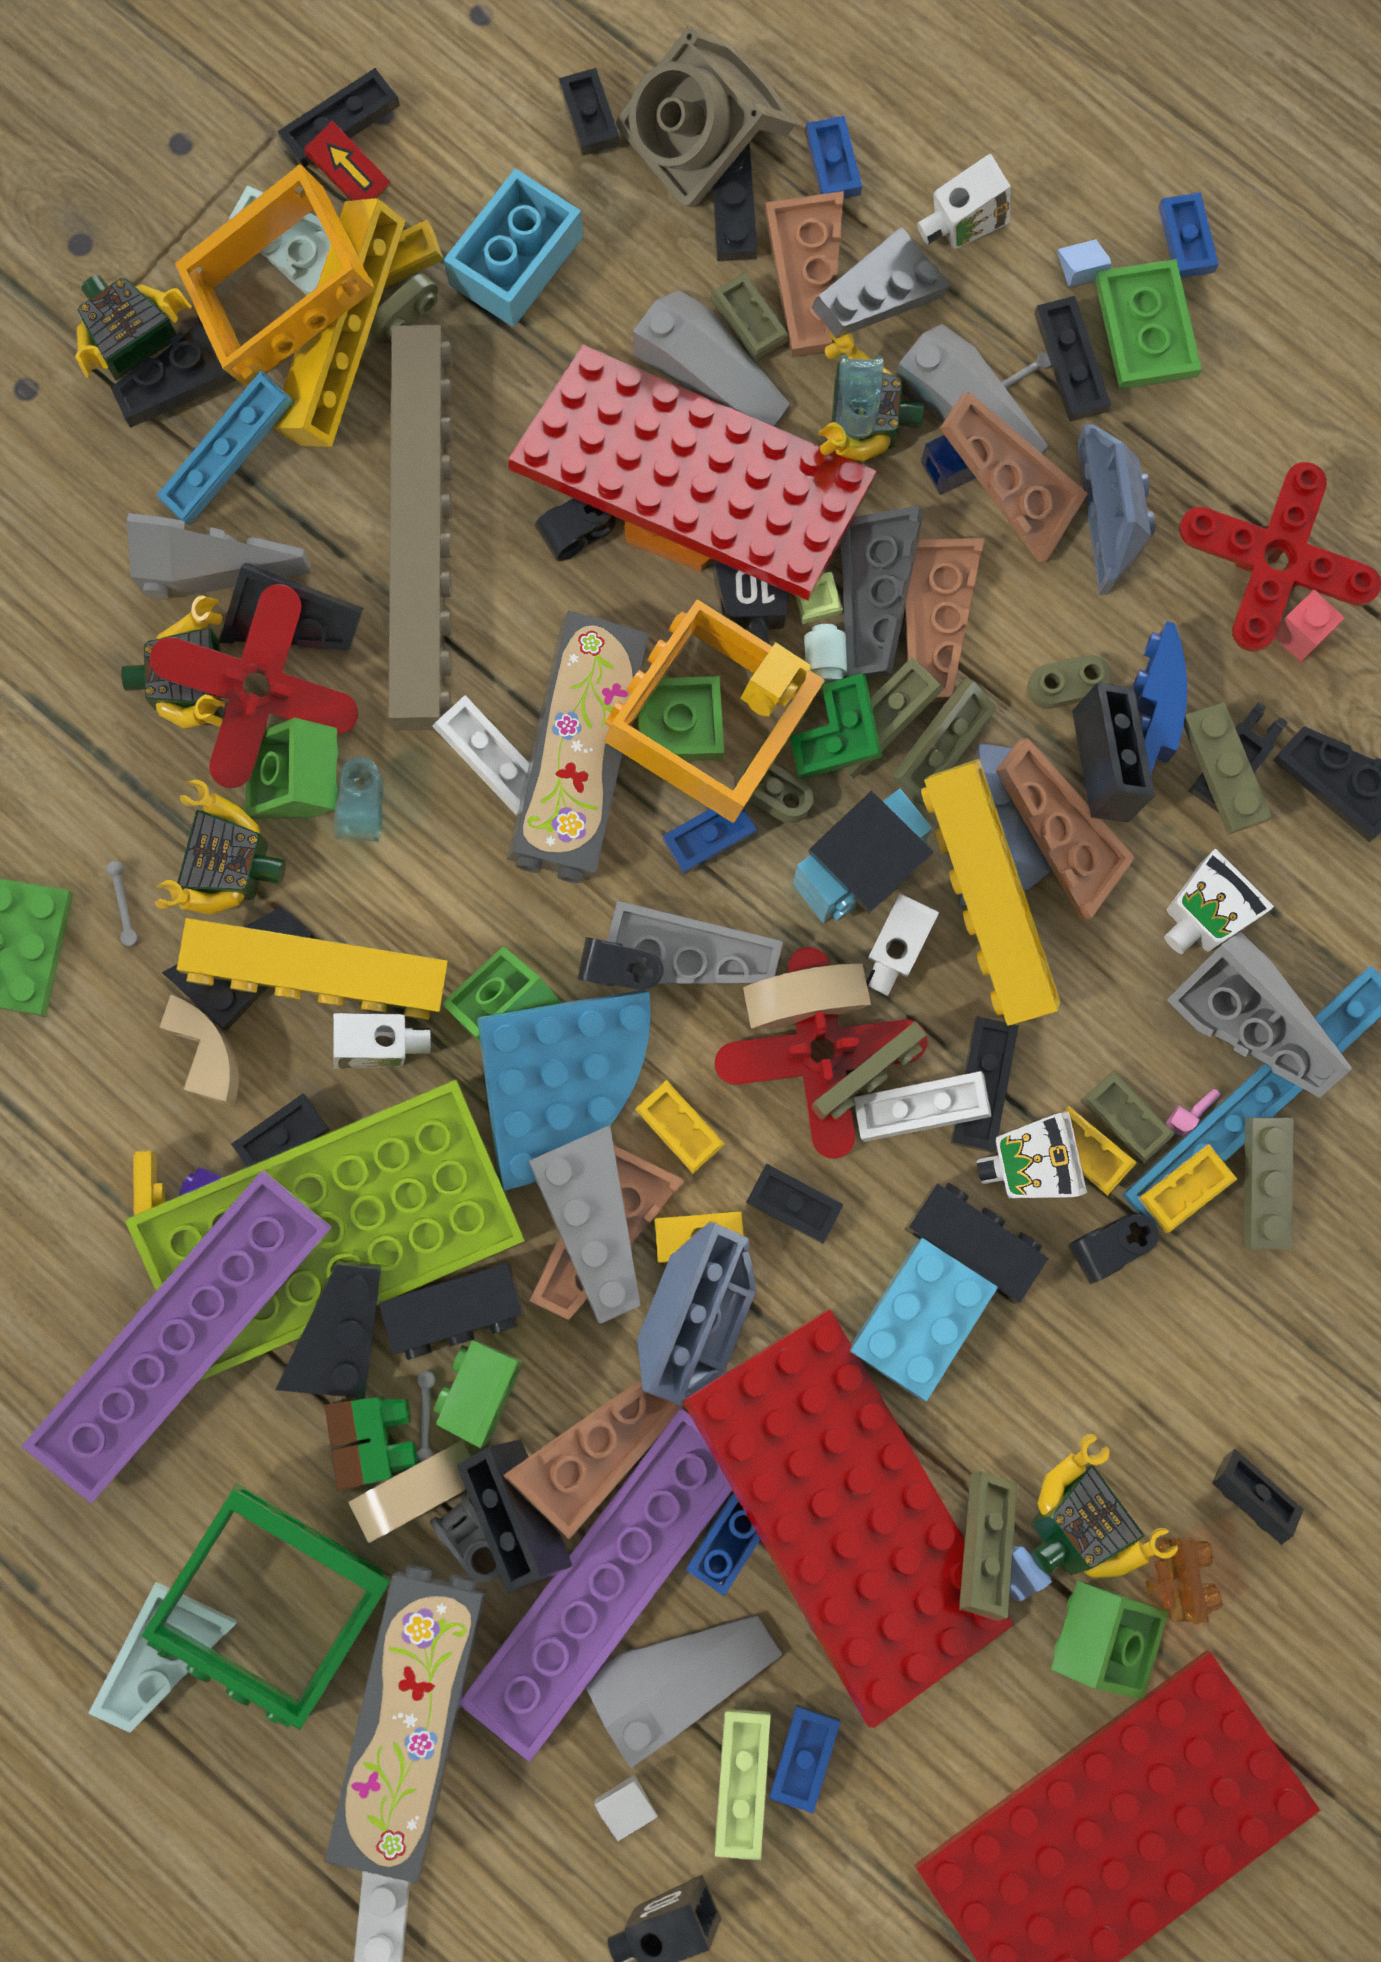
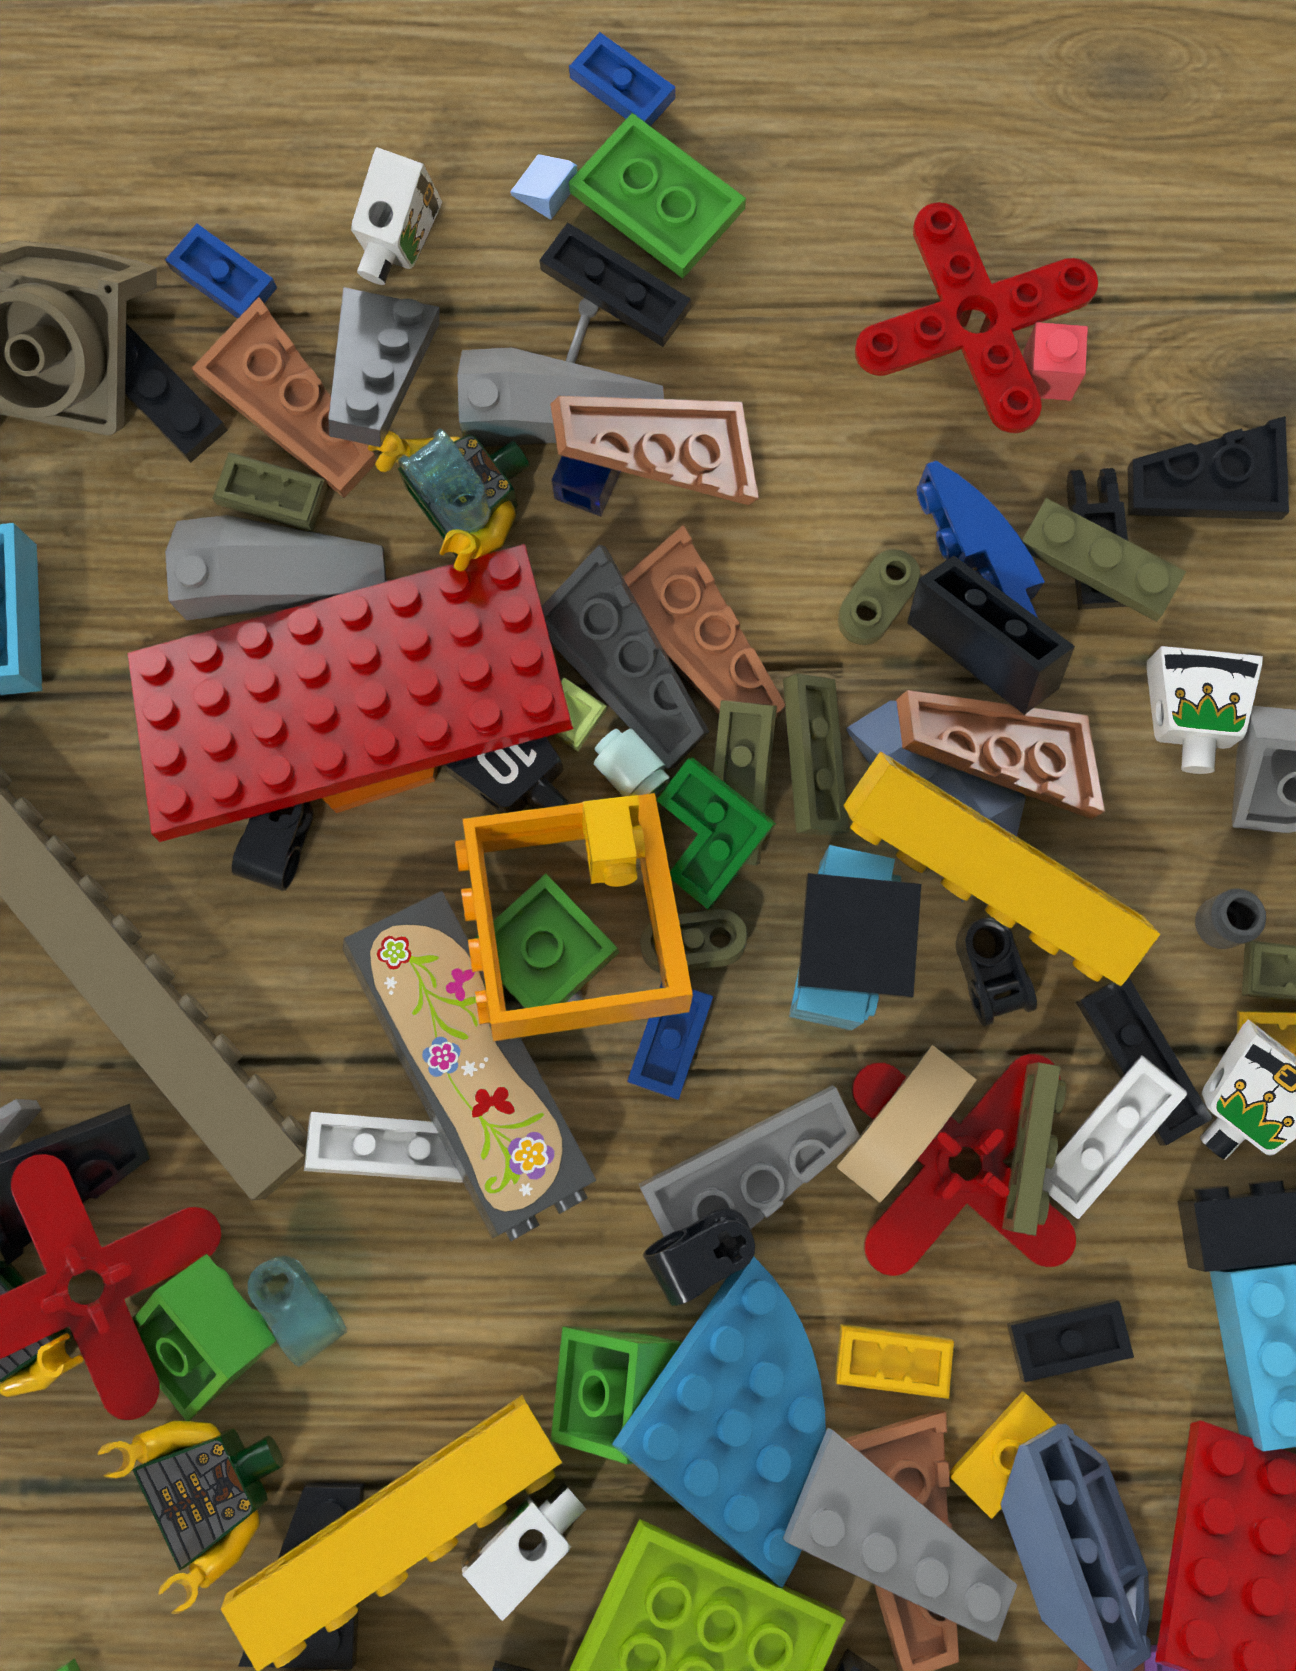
camera: 35 degrees left, 0 degrees up
light grey hinge [107,861,139,947] -> none
white torso [866,894,939,996] -> none
sand blue wedge [1077,424,1155,595] -> none
none -> black piece [955,917,1037,1026]
none -> dark grey brick [1195,889,1266,949]

